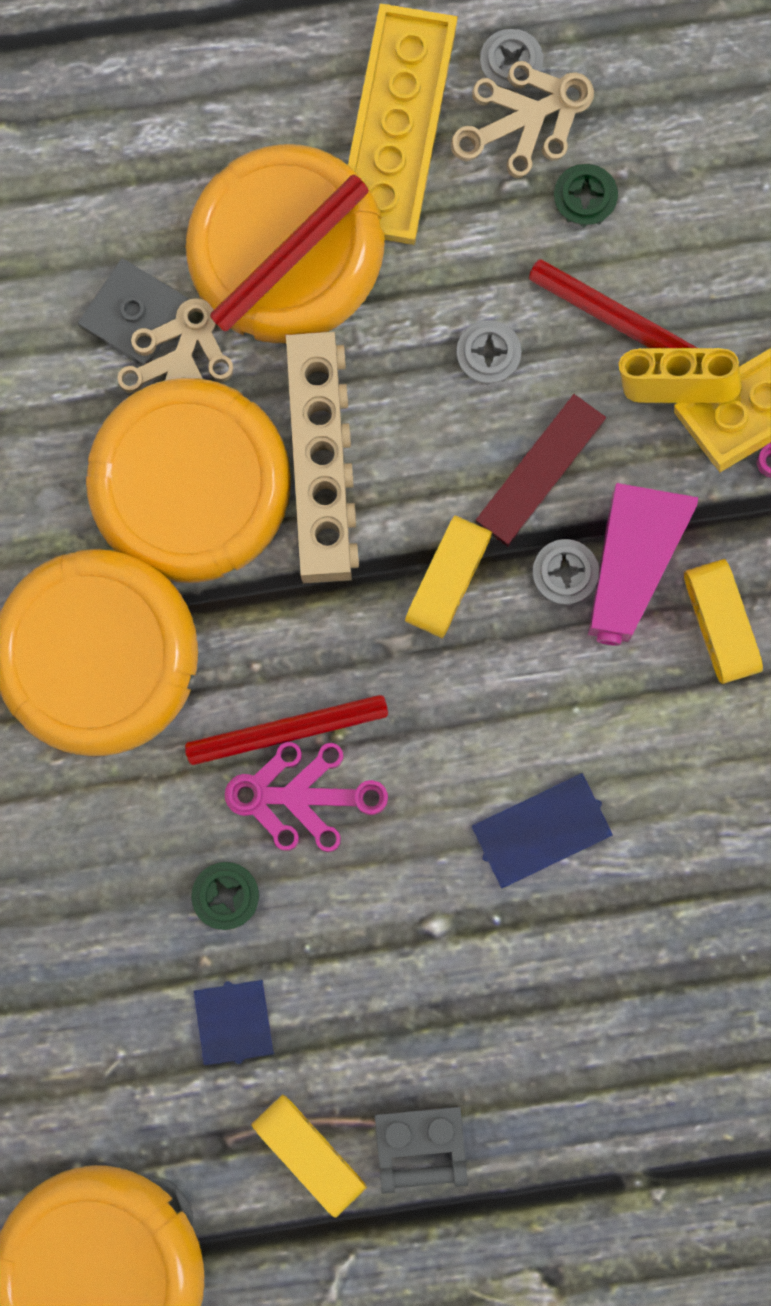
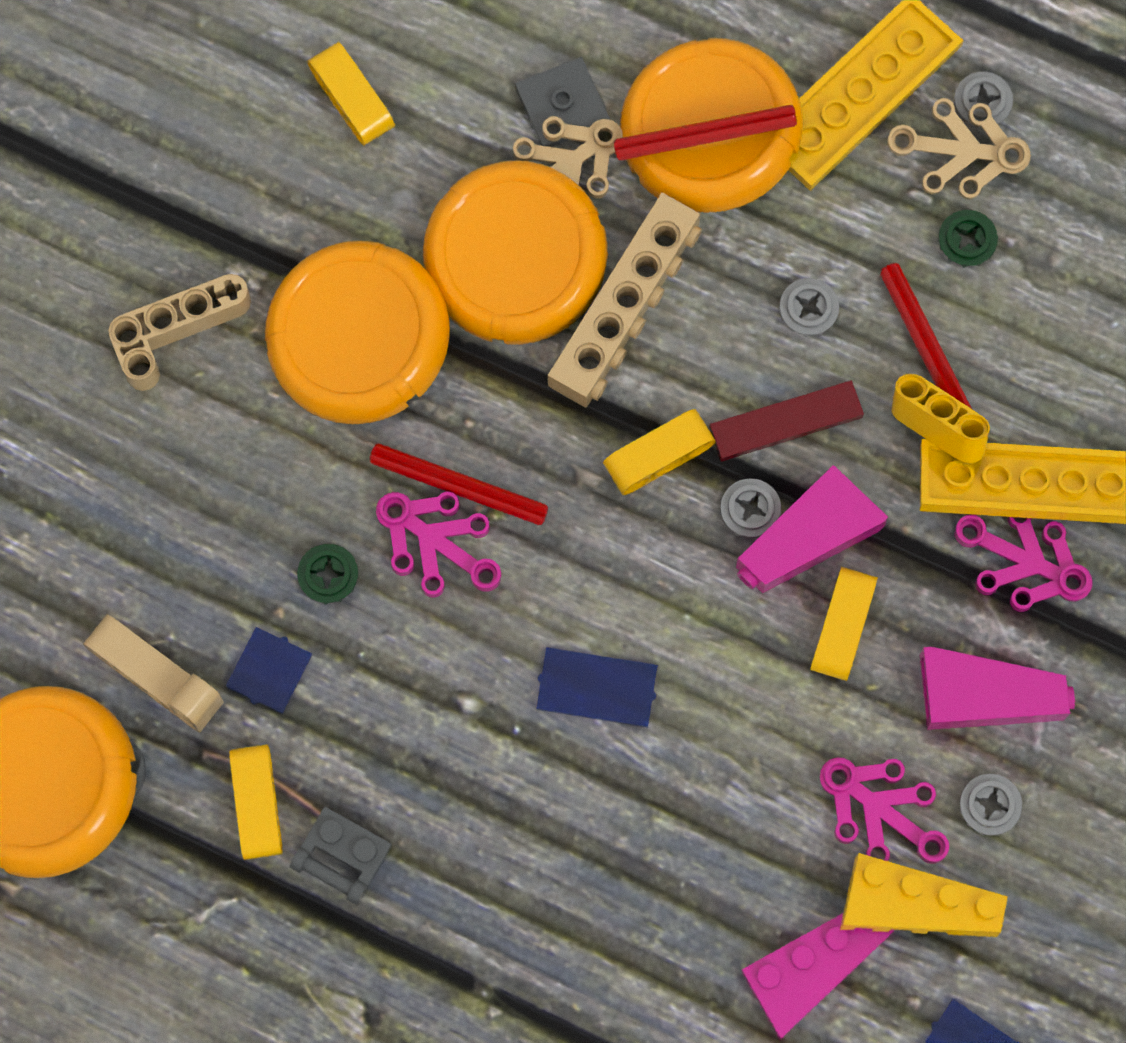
camera: 30 degrees right, 5 degrees down
none -> tan beam [83,614,224,733]

